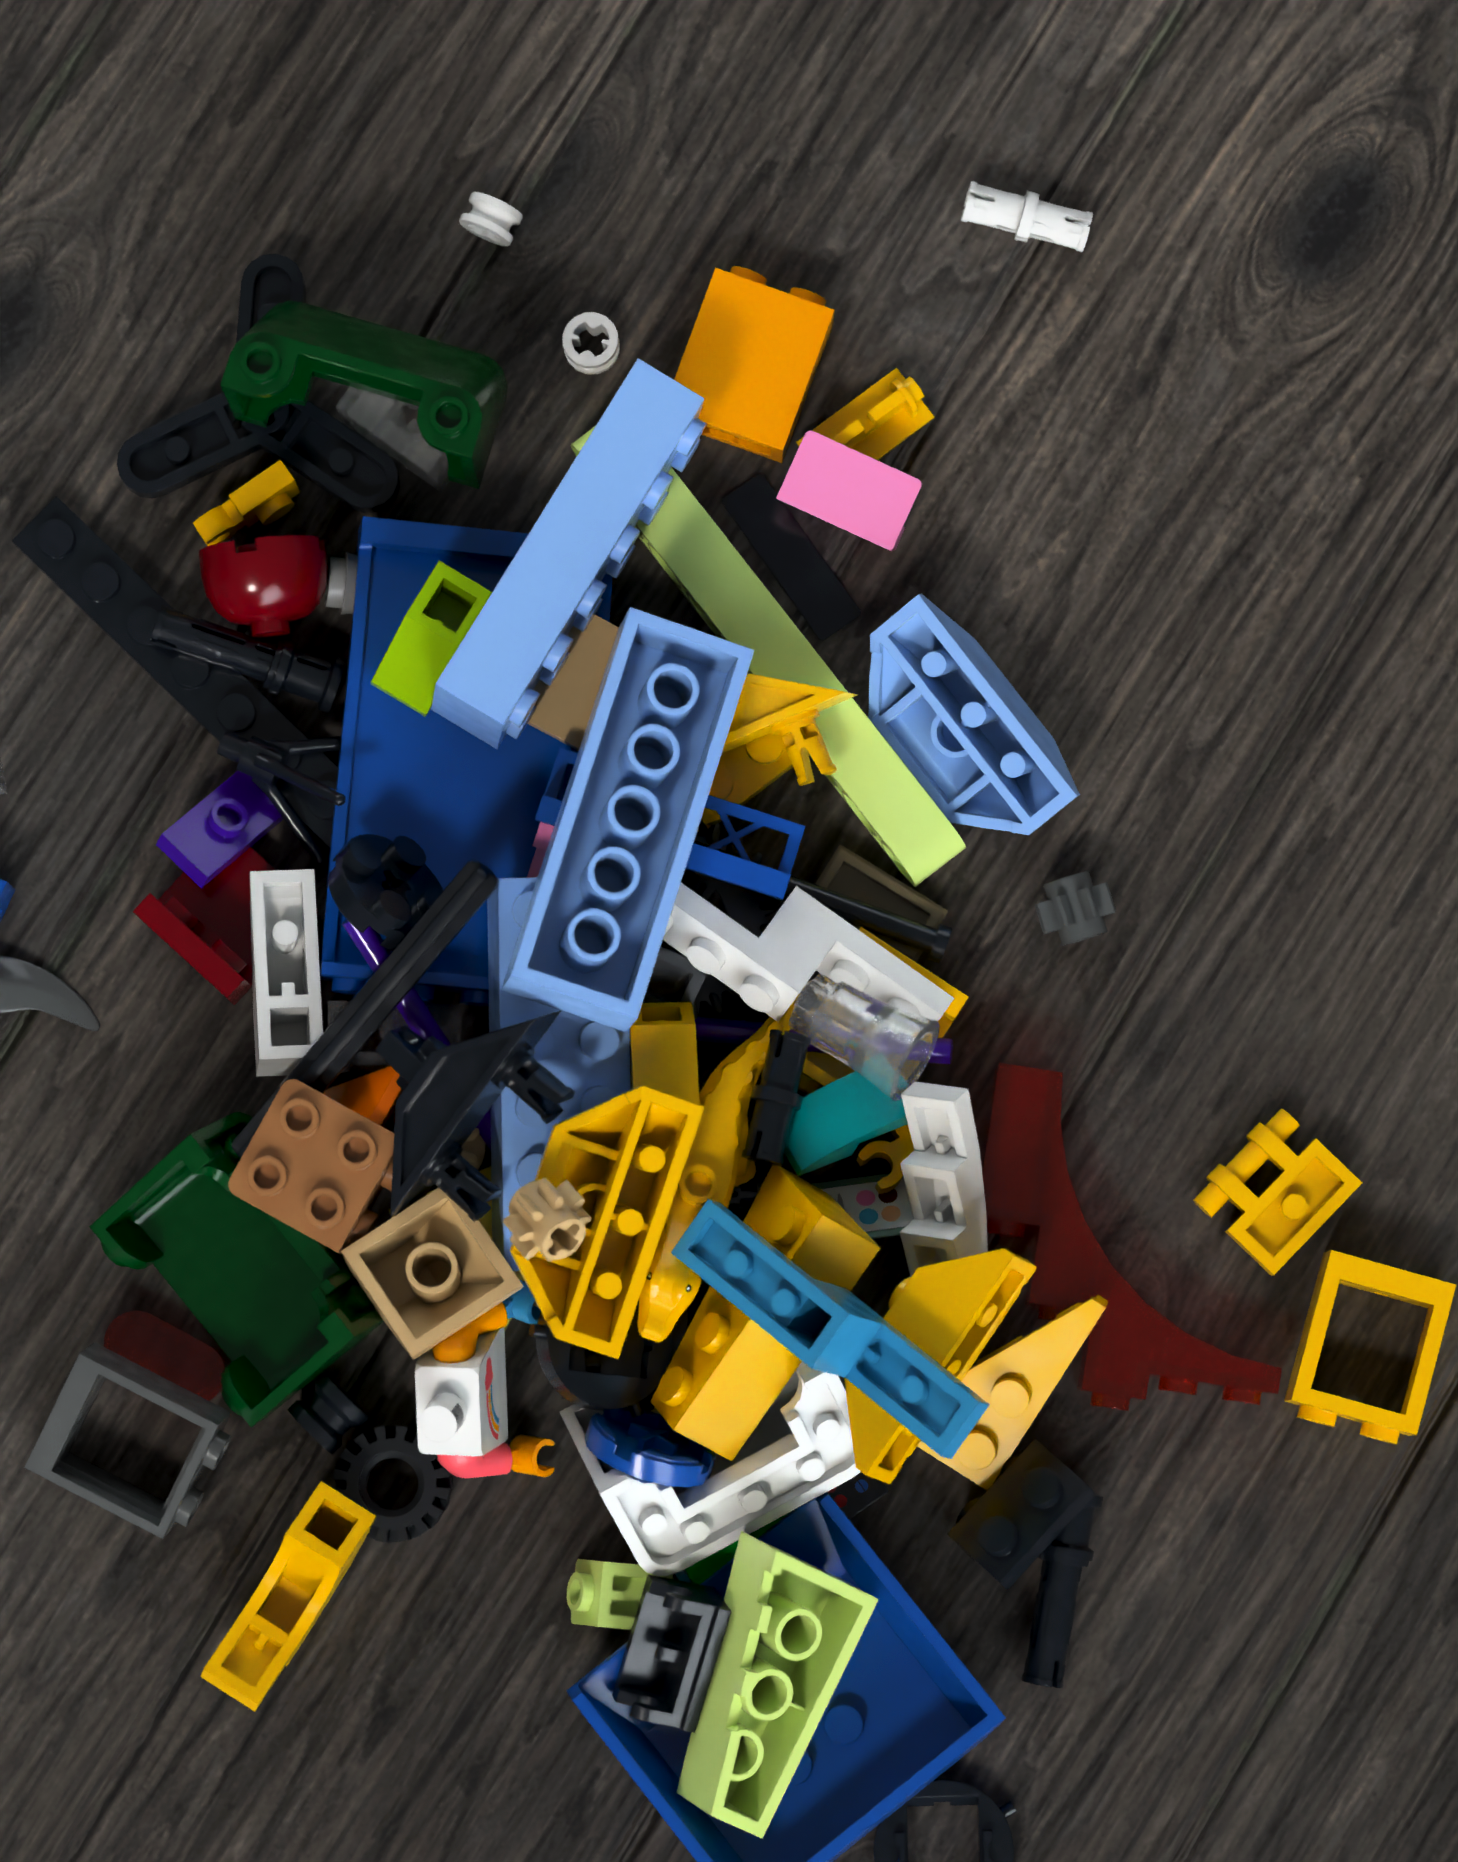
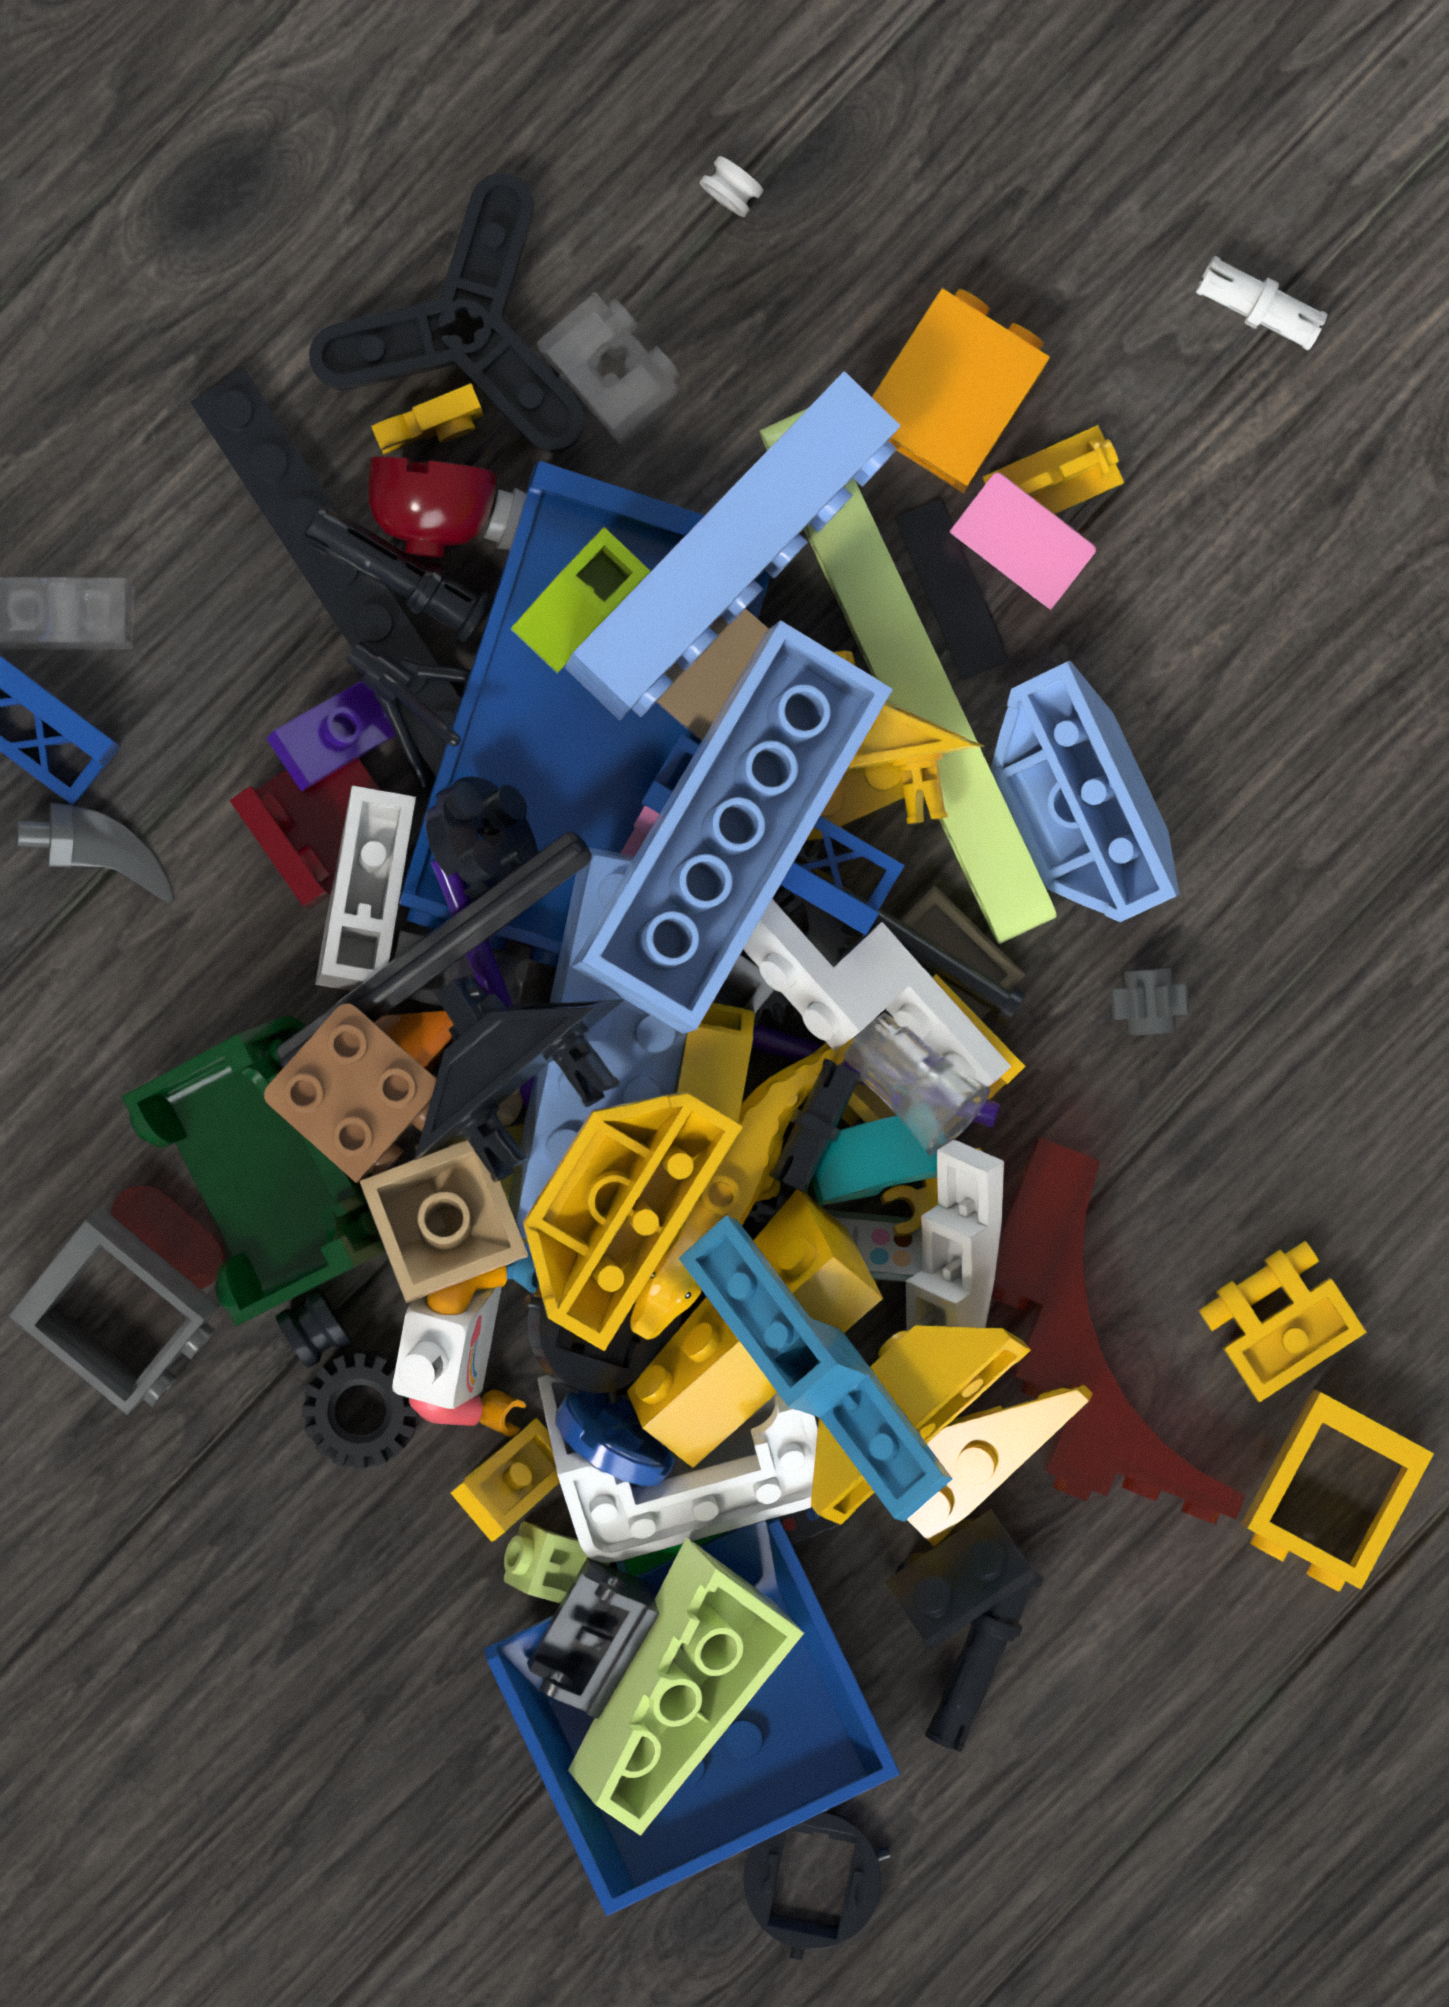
camera: 10 degrees right, 5 degrees up
yellow arch [200,1481,376,1712] -> none
dark green windscreen [220,301,508,489] -> none
tan gear [503,1178,591,1262] -> none
white bush [562,312,620,374] -> none
none -> yellow slope [451,1418,560,1542]

